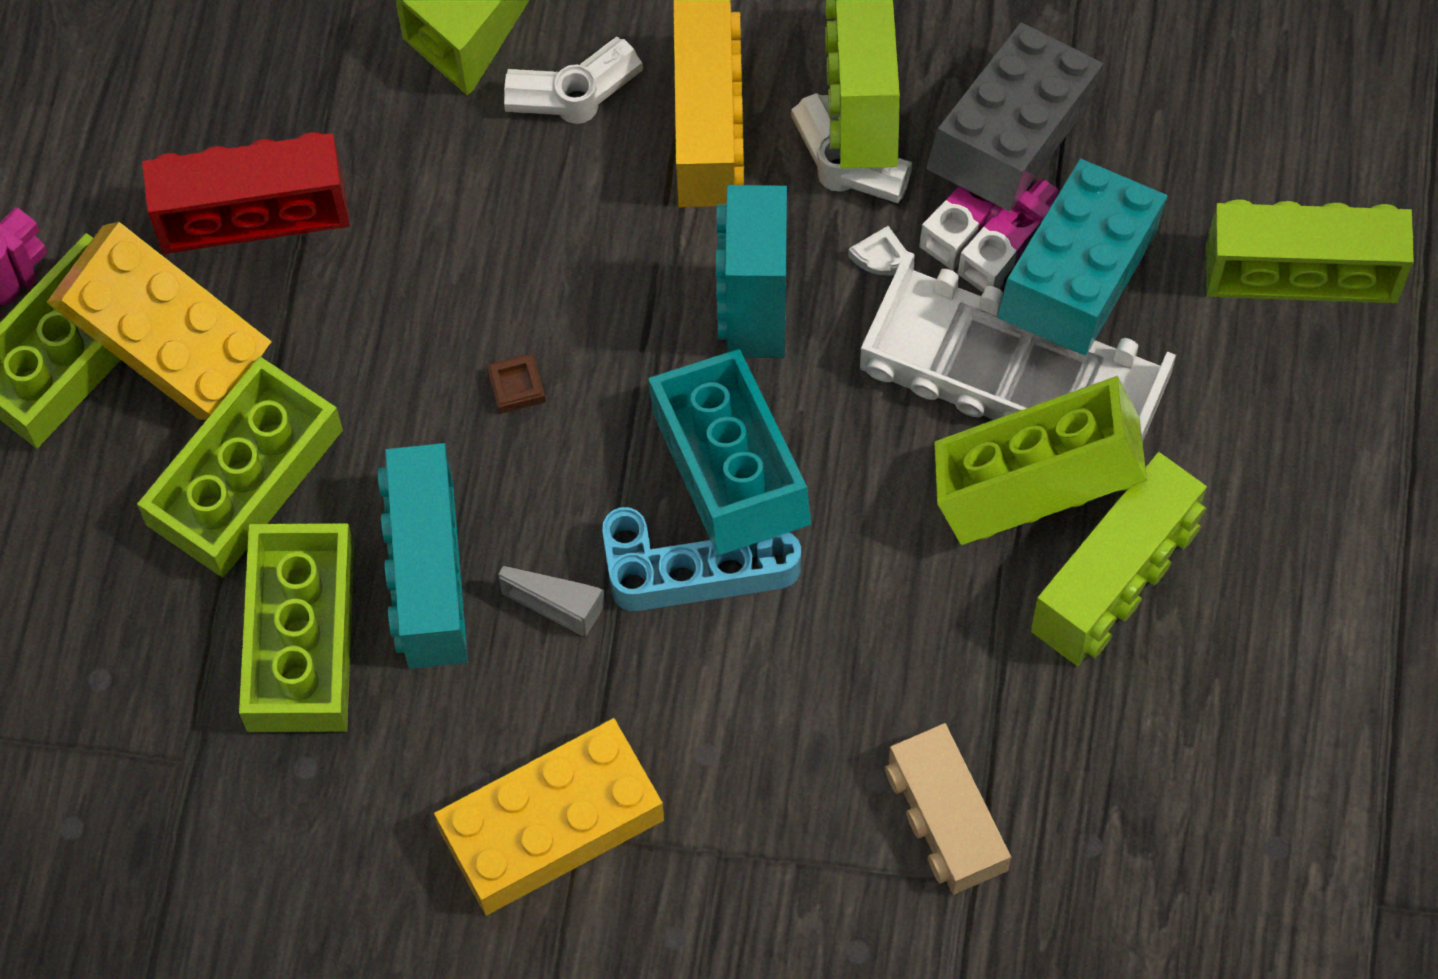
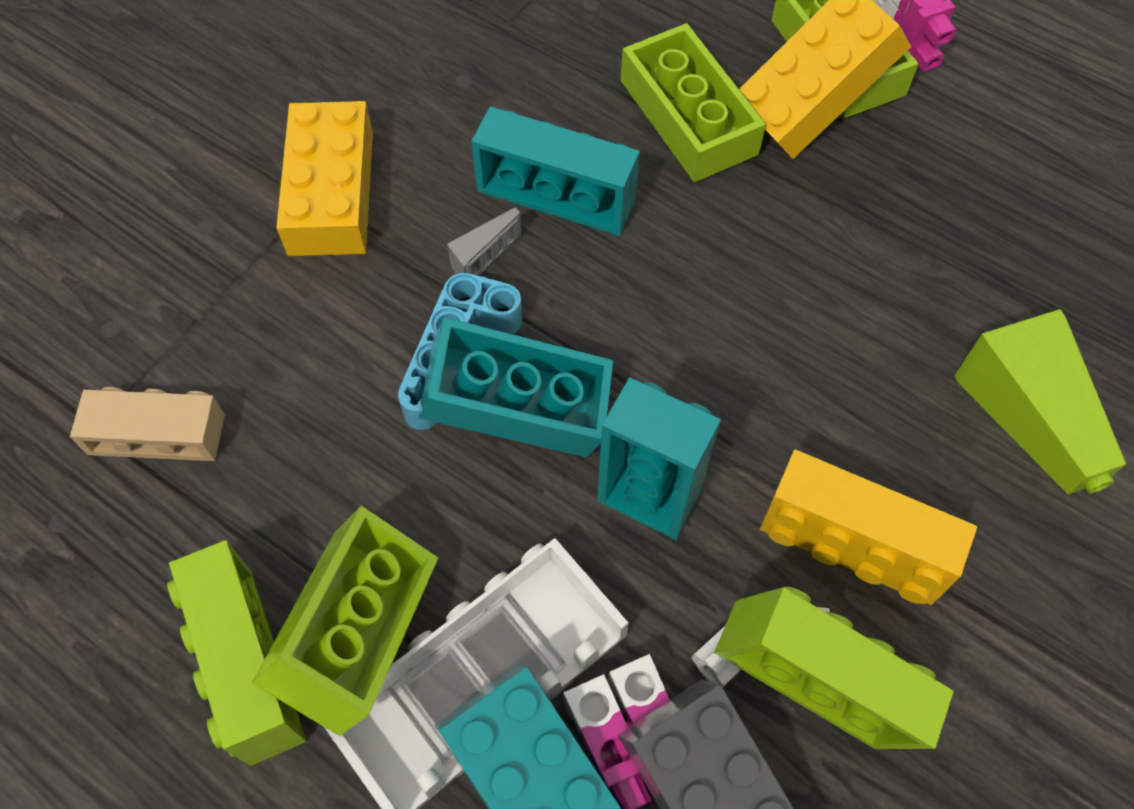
camera: 115 degrees right, 5 degrees down
red brick [142,132,350,254] -> none
lime brick [239,524,355,732] -> none
reddish brown tile [486,353,546,414] -> none
white piece [504,36,643,124] -> none
white tile [848,226,906,276] -> none

